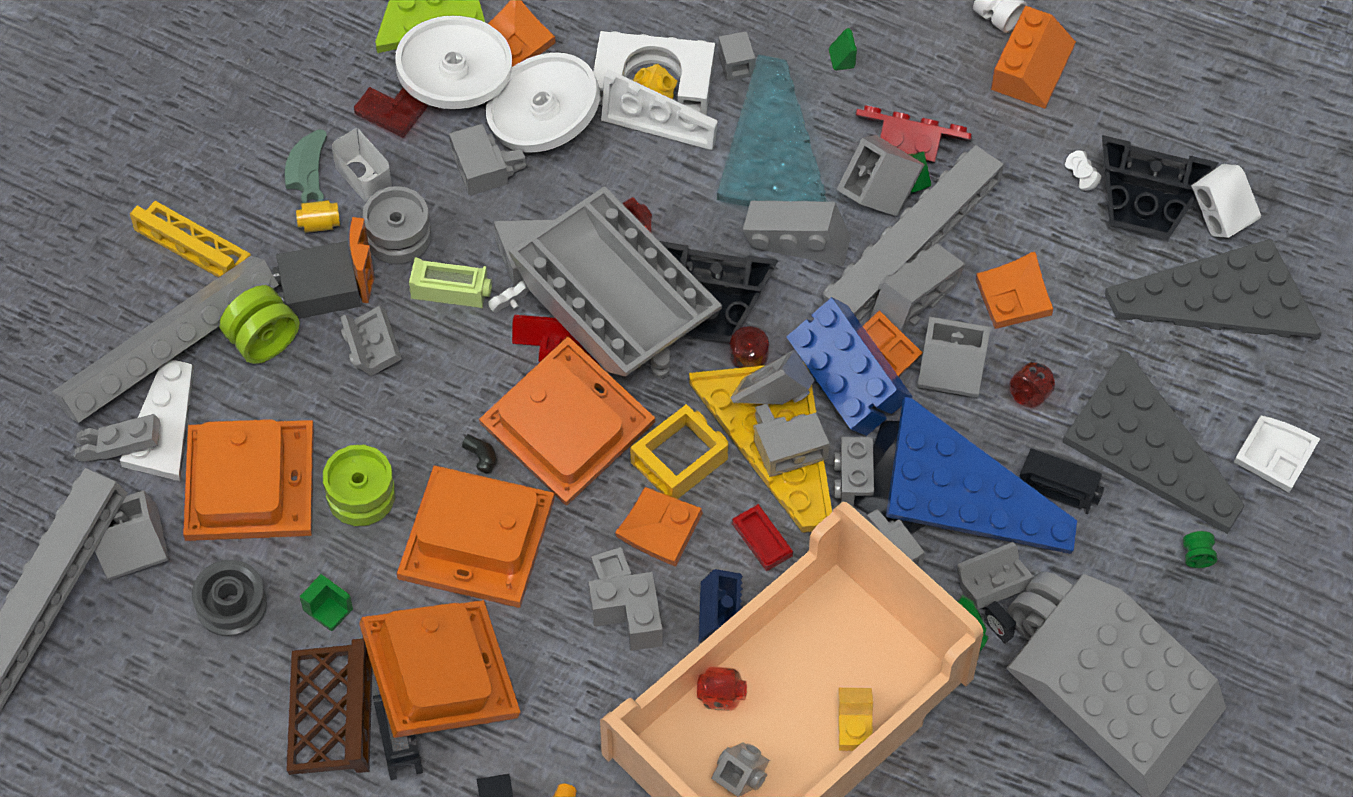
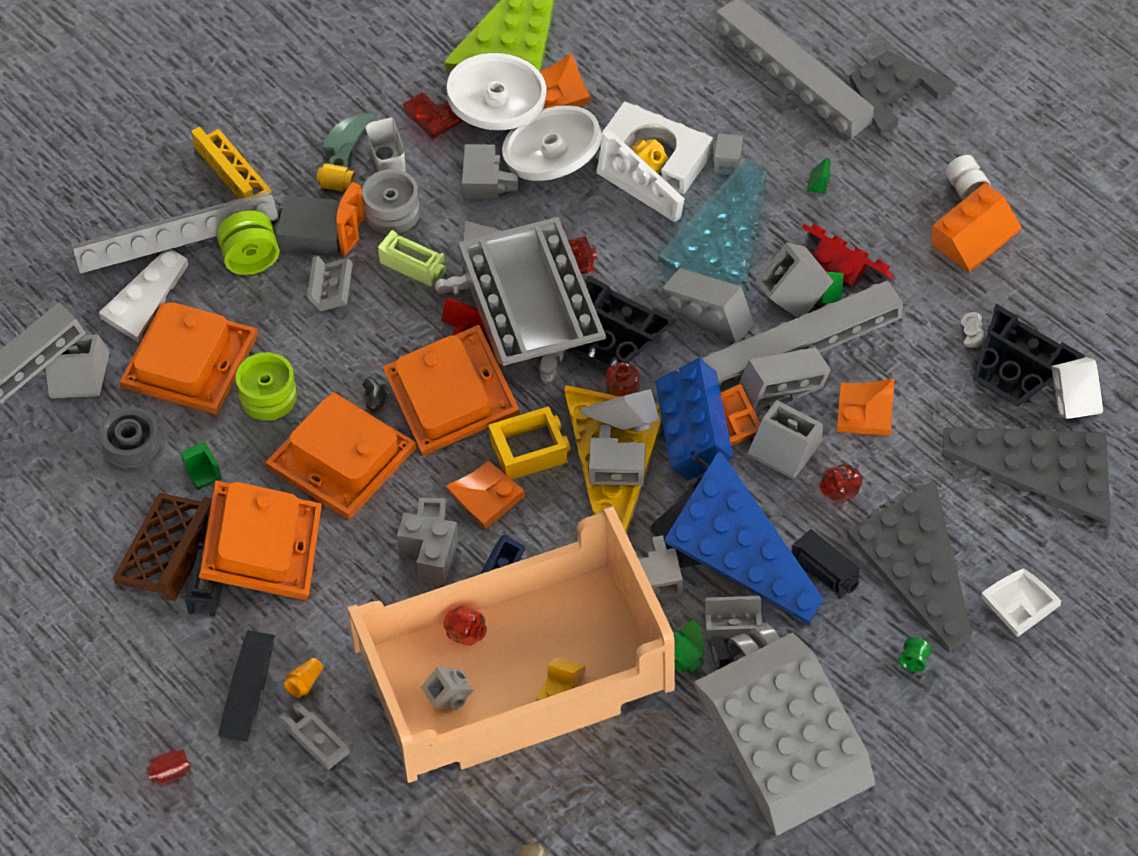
camera: 25 degrees right, 5 degrees down
light grey hinge [74,414,160,462] -> none
red tile [732,504,793,572] -> none
light grey bracket [834,437,874,507] -> none

